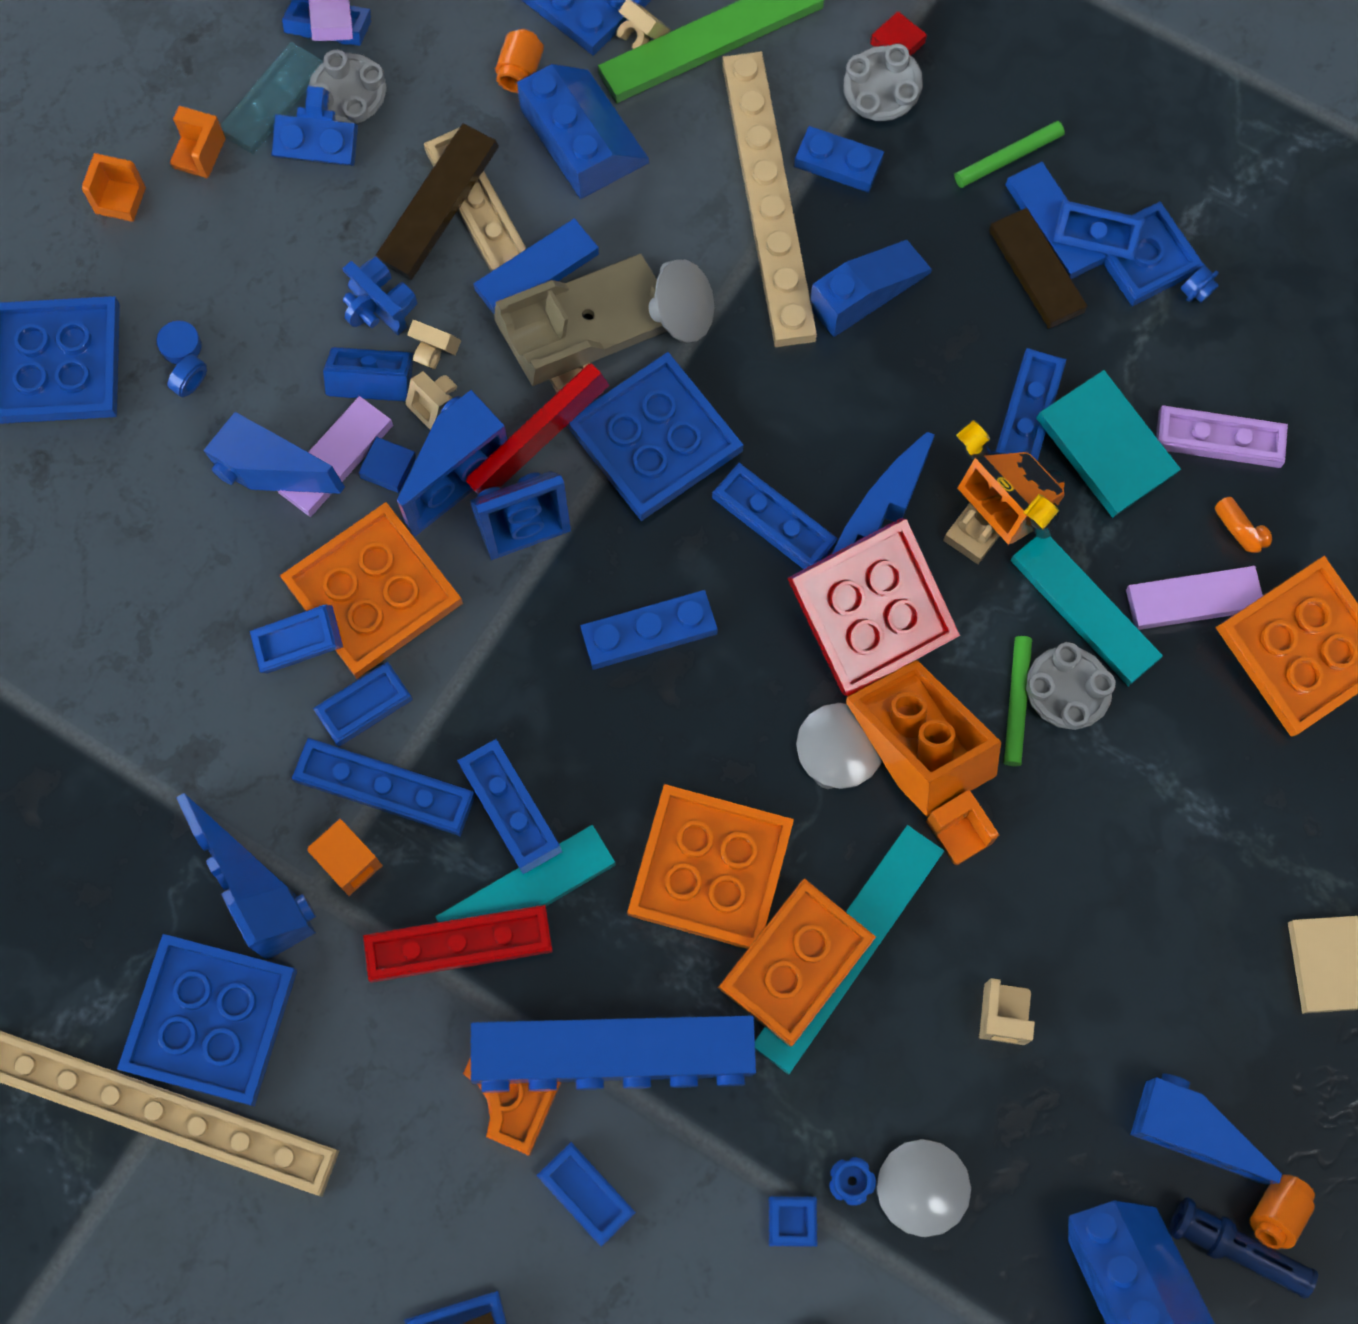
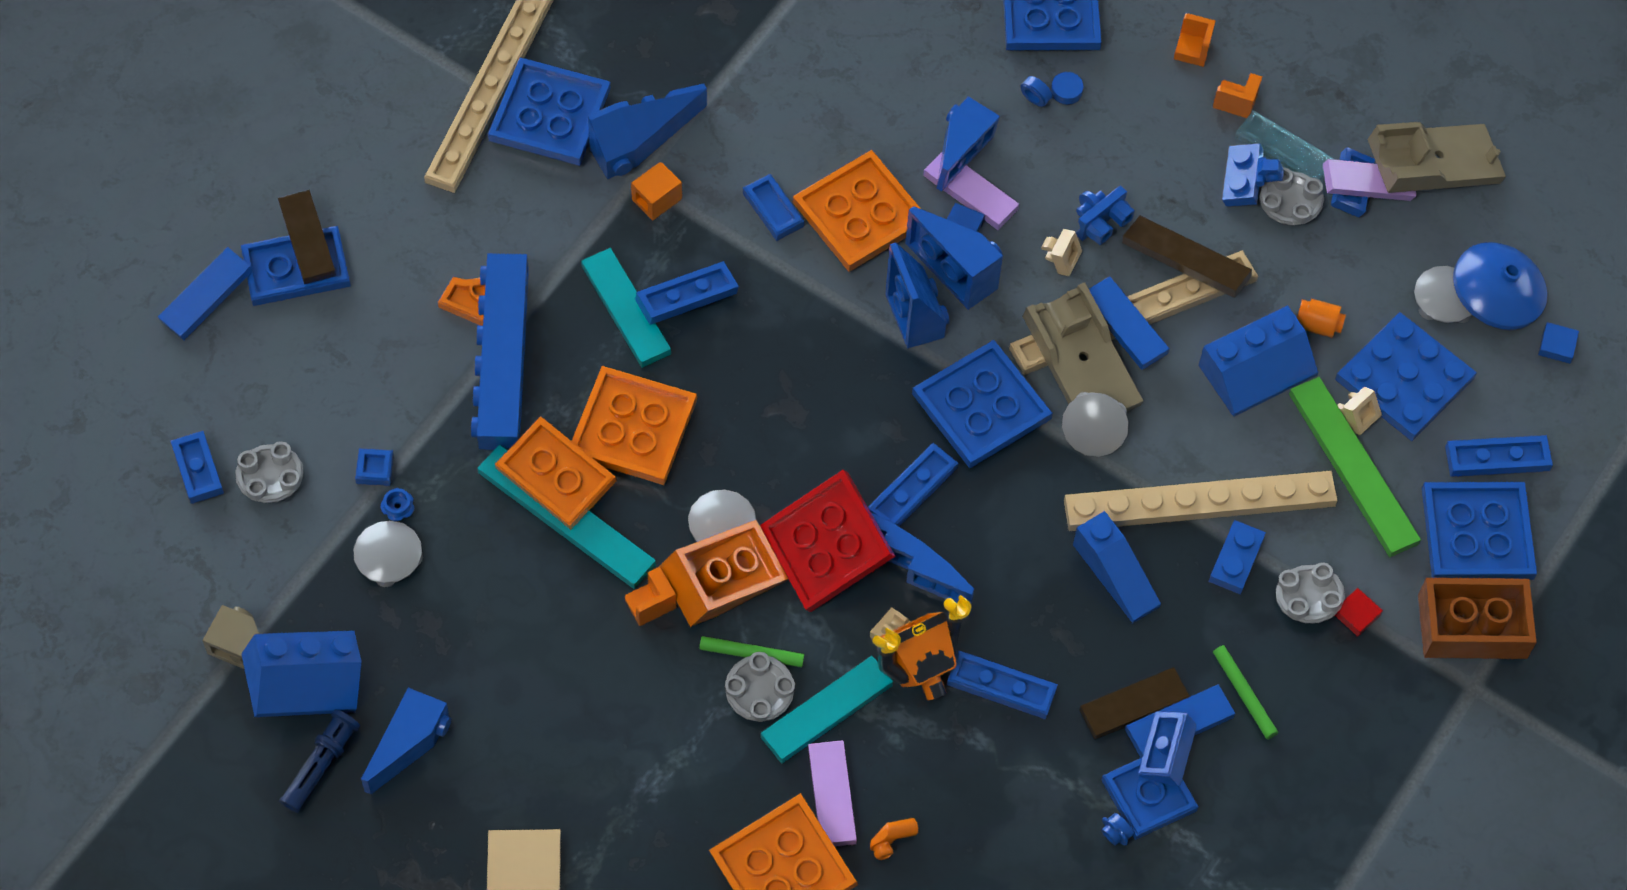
camera: 90 degrees right, 10 degrees down
blue tile [250,604,343,674] -> none
blue tile [292,738,476,837] -> none
blue slope [323,347,414,401] -> none
red tile [363,905,553,983] -> none
tan tile [405,371,457,430] -> none
red tile [465,363,610,494] -> none
blue tile [536,1142,636,1247] -> none
blue plate [580,590,718,670] -> none
tan panel [979,978,1035,1045] -> none
teal tile [1036,370,1181,518] -> none
lavender tile [1156,405,1288,468] -> none
orange brick [1250,1175,1315,1249] -> none

